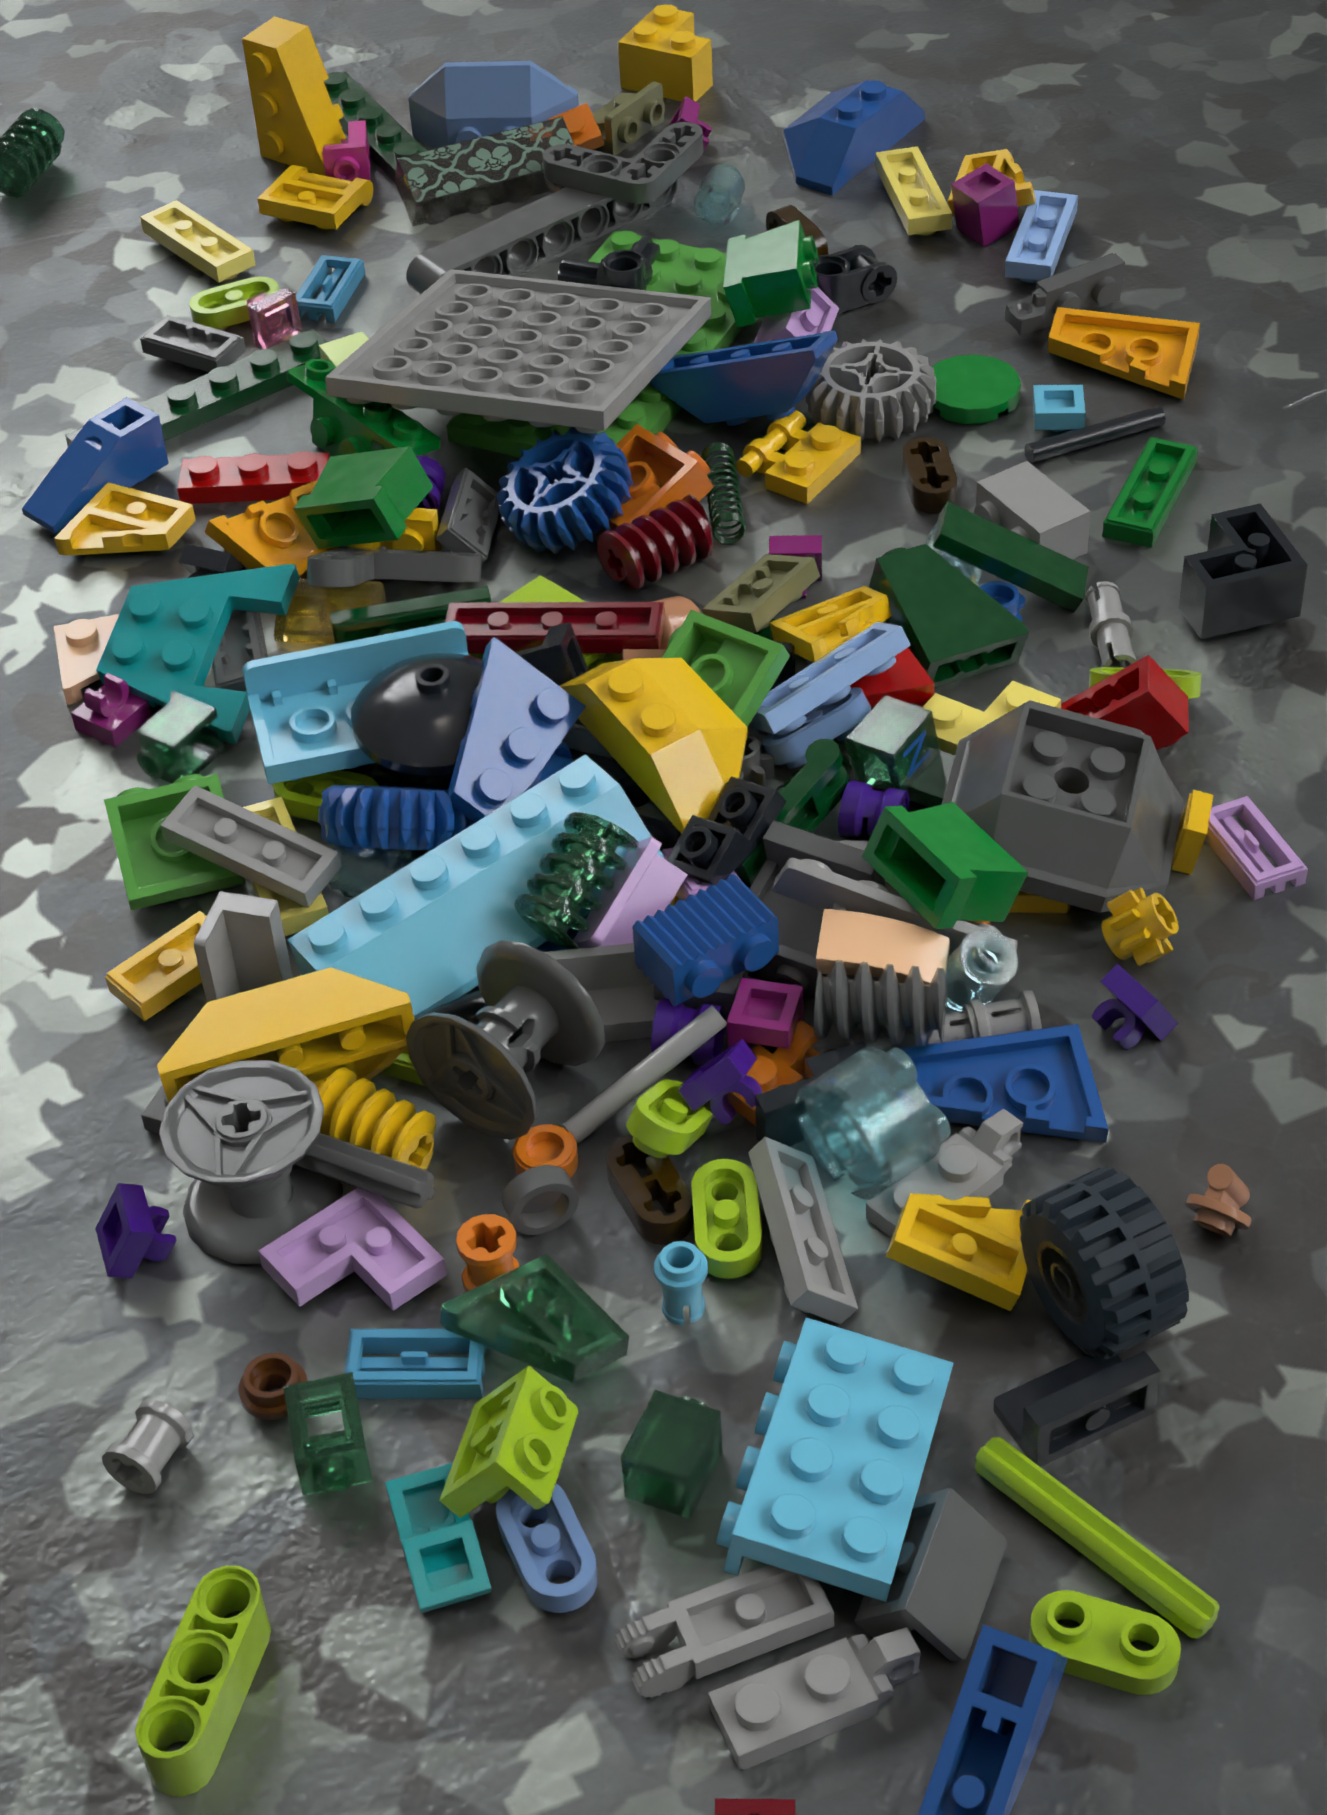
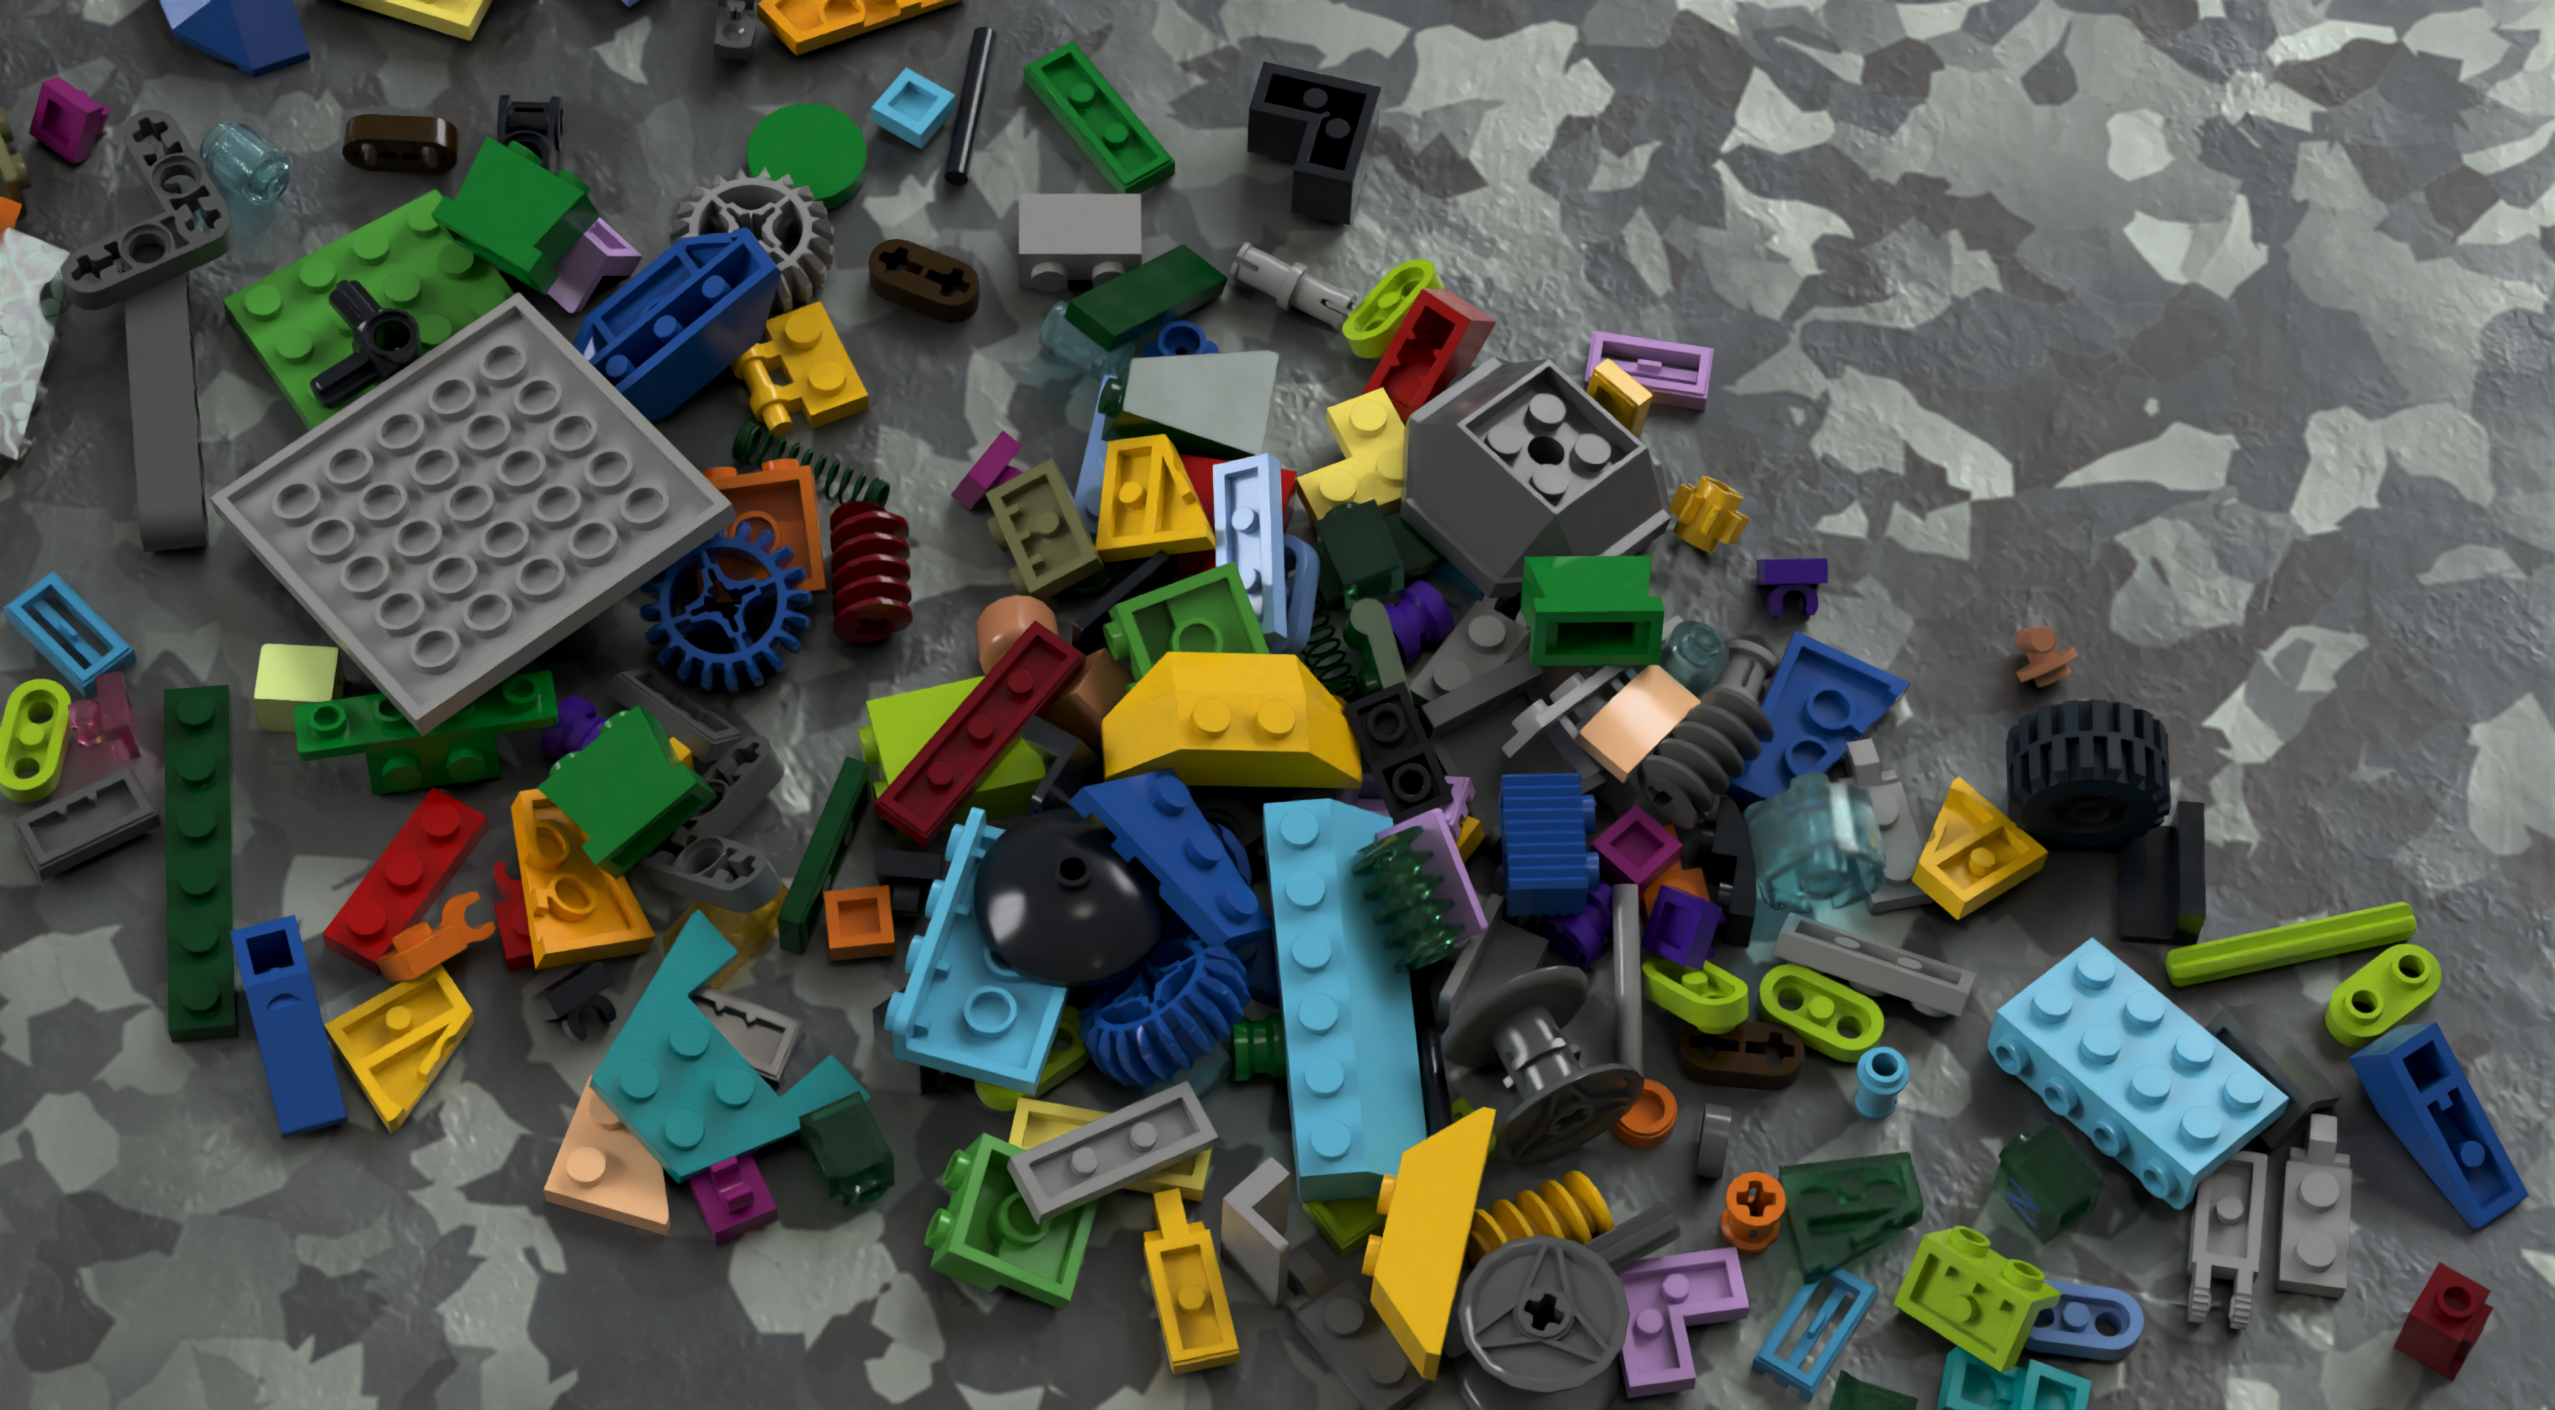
camera: 65 degrees left, 15 degrees up
none -> orange plate [376,891,496,984]

